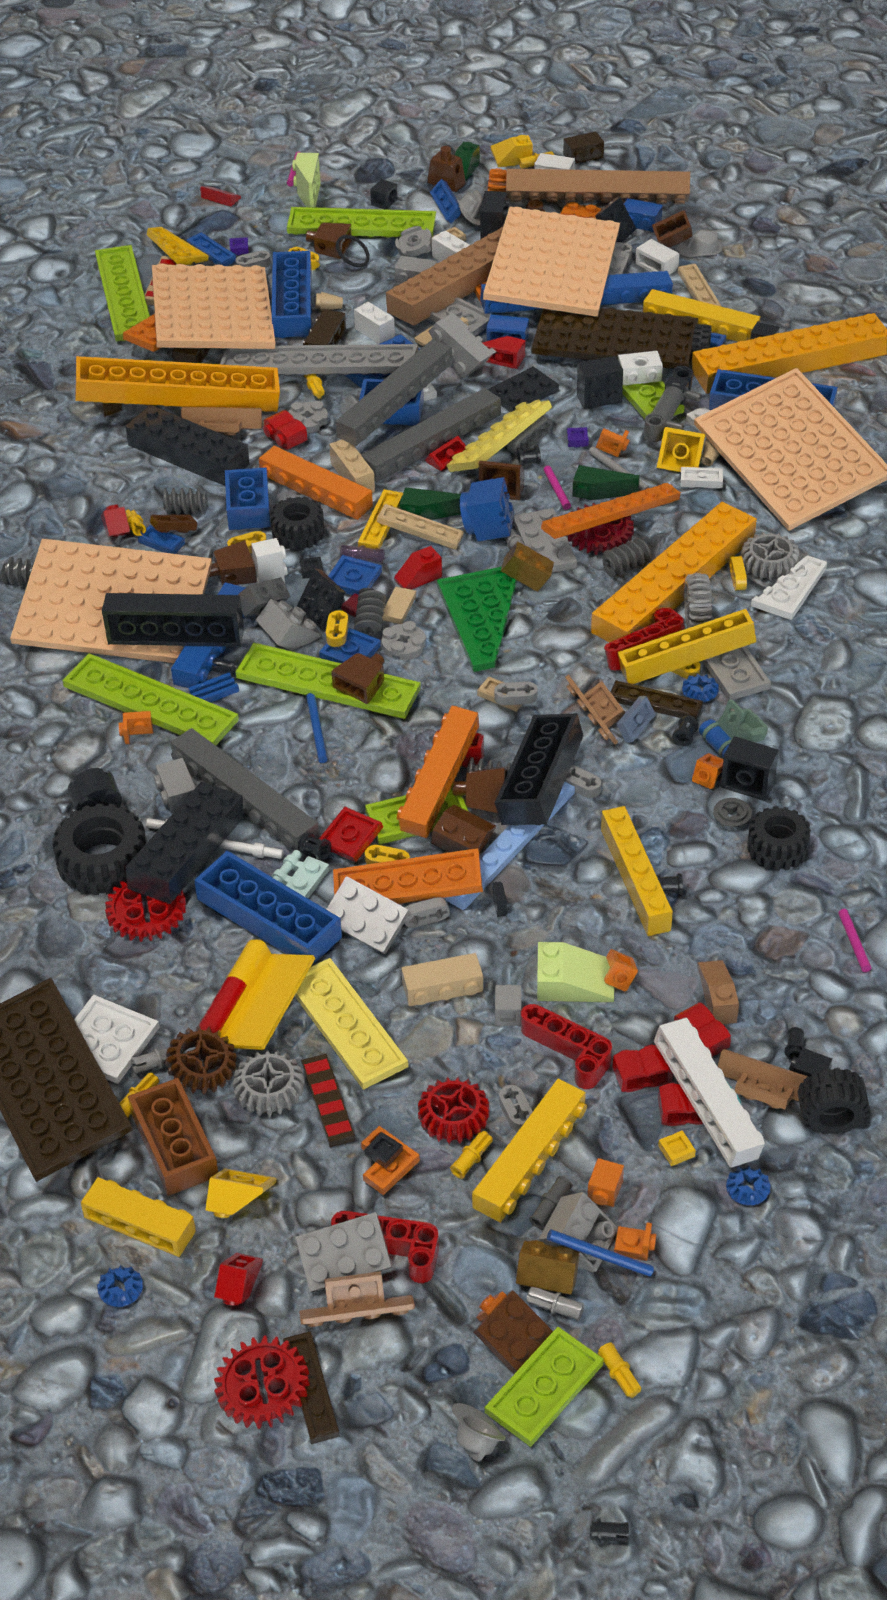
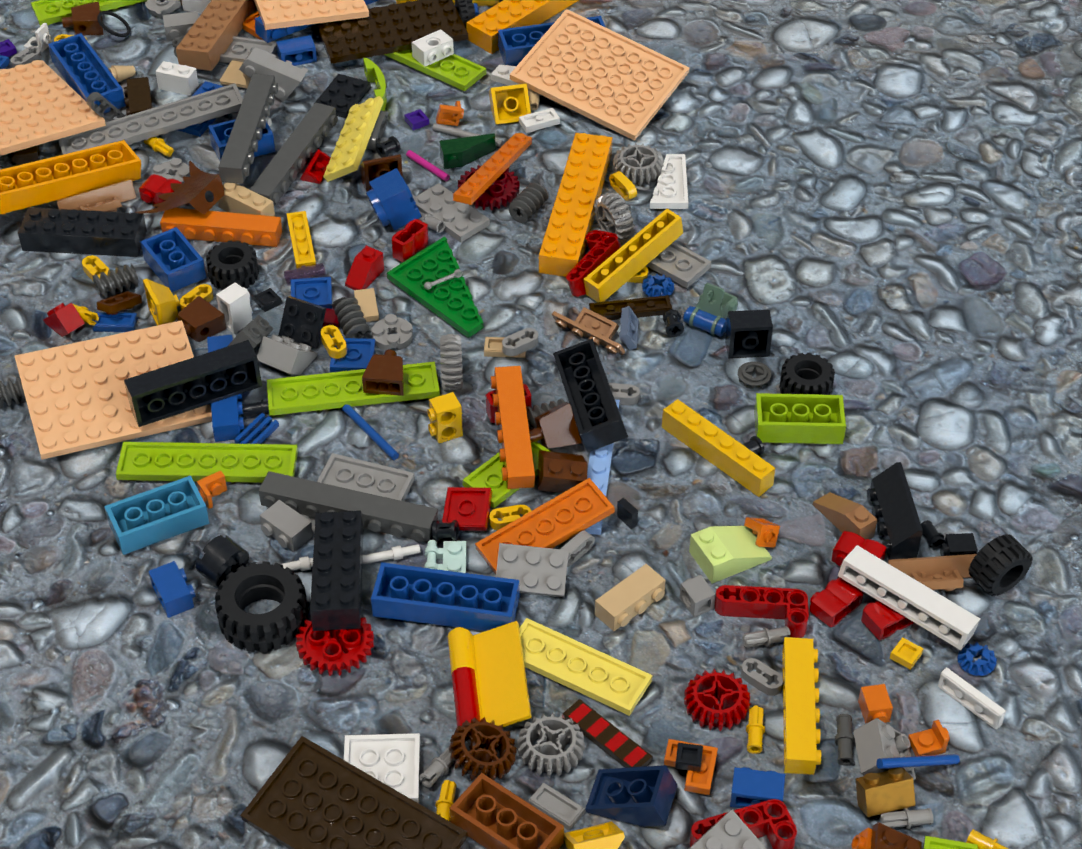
camera: 30 degrees left, 0 degrees up
tan tile [377,504,464,550] -> none
dark green slope [400,487,461,520] -> none
red slope [482,336,526,369] -> none
pearl gold brick [501,541,554,592] -> none
black brick [577,356,623,409] -> none
dark grey piece [644,366,702,442] -> none
orange bracket [692,753,723,789] -> none
dark pink bar [838,909,871,972] -> none
none -> white bracket [24,23,51,53]
none -> yellow beam [82,255,110,282]
none -> dark grey beam [86,92,125,122]
none -> dark azure brick [104,476,210,555]
none -> reddish brown piece [135,161,224,215]
none -> yellow slope [143,279,180,326]
none -> blue brick [148,561,196,618]
none -> light grey plate [317,453,415,501]
none -> lime slope [363,58,387,111]
none -> red brick [392,219,429,262]
none -> light grey hinge [424,269,463,290]
none -> yellow brick [427,392,463,443]
none -> light grey gear [440,334,463,391]
none -> light grey tile [528,783,585,831]
none -> dark blue slope [585,765,677,827]
none -> blue brick [730,767,785,808]
none -> light grey axle [742,626,790,647]
none -> lime brick [754,393,846,444]
none -> black slope [867,462,923,560]
none -> white tile [938,667,1006,730]

